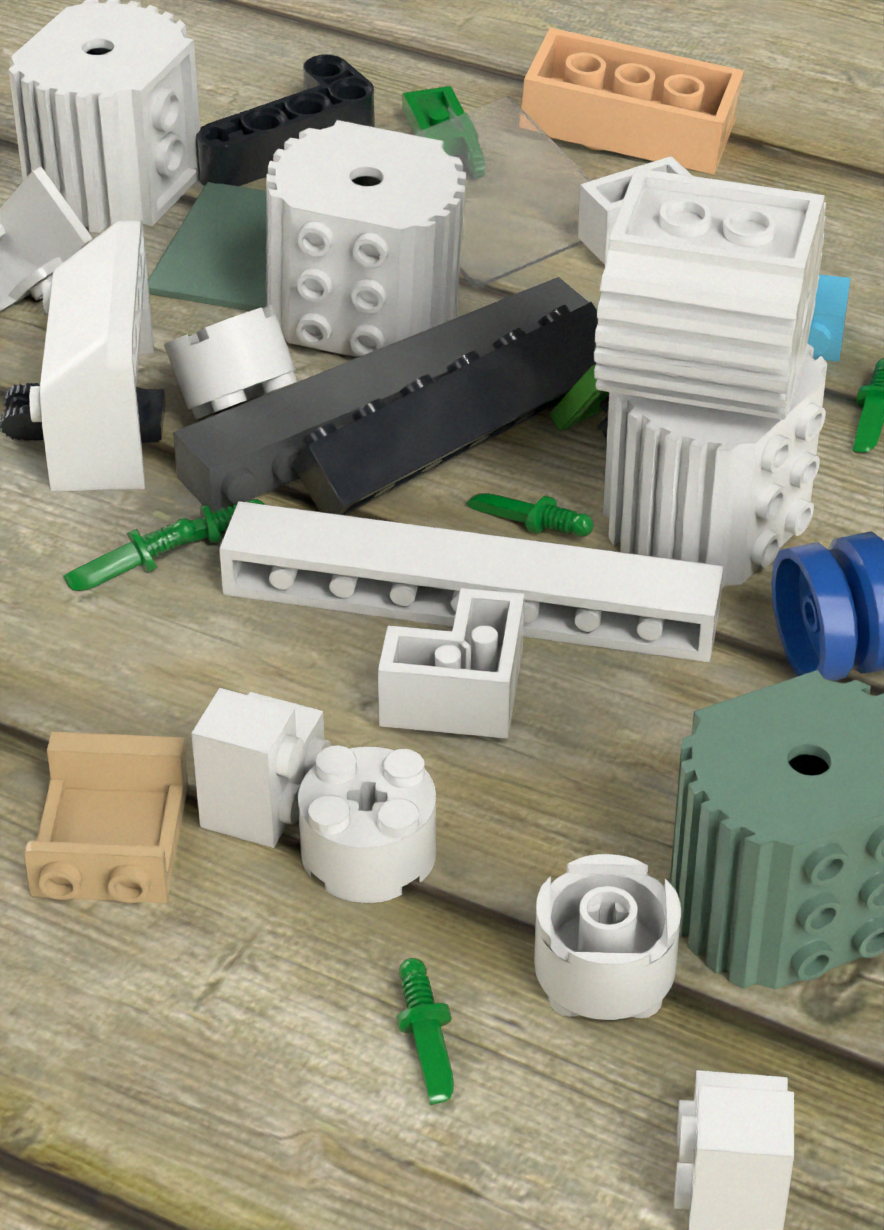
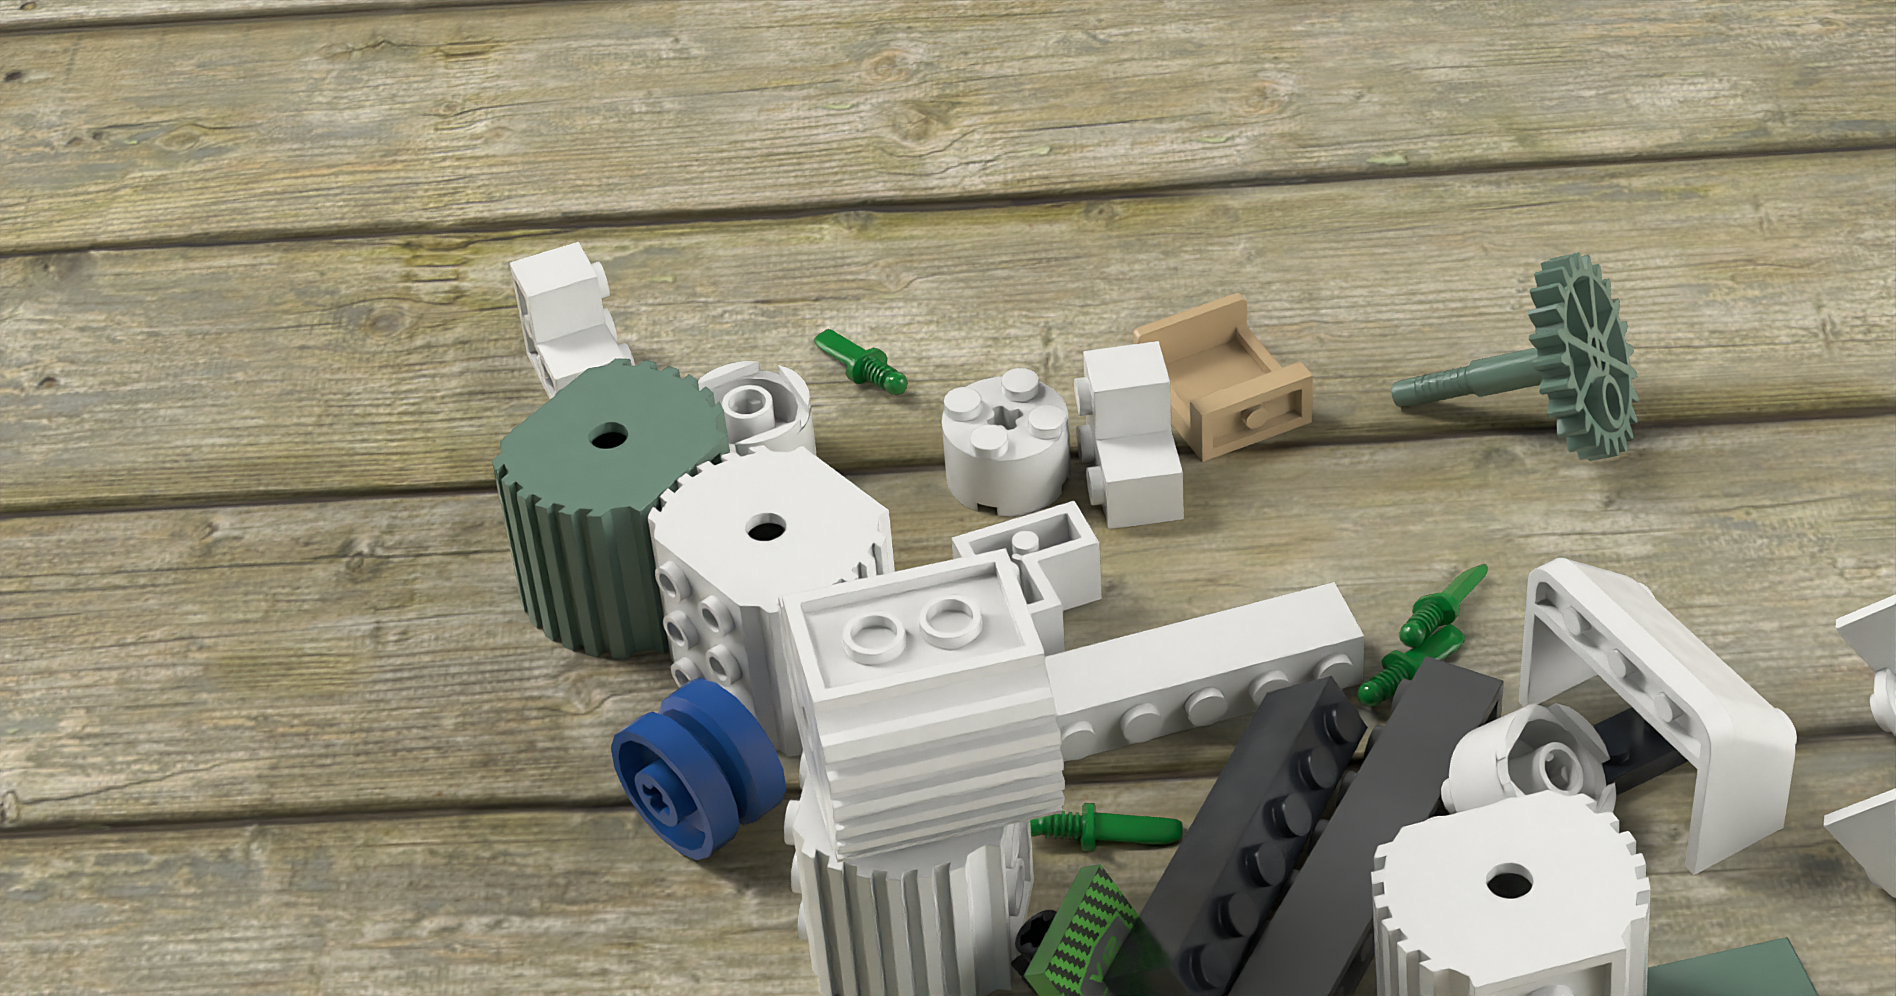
camera: 155 degrees right, 0 degrees up
none -> white piece [648,445,895,757]

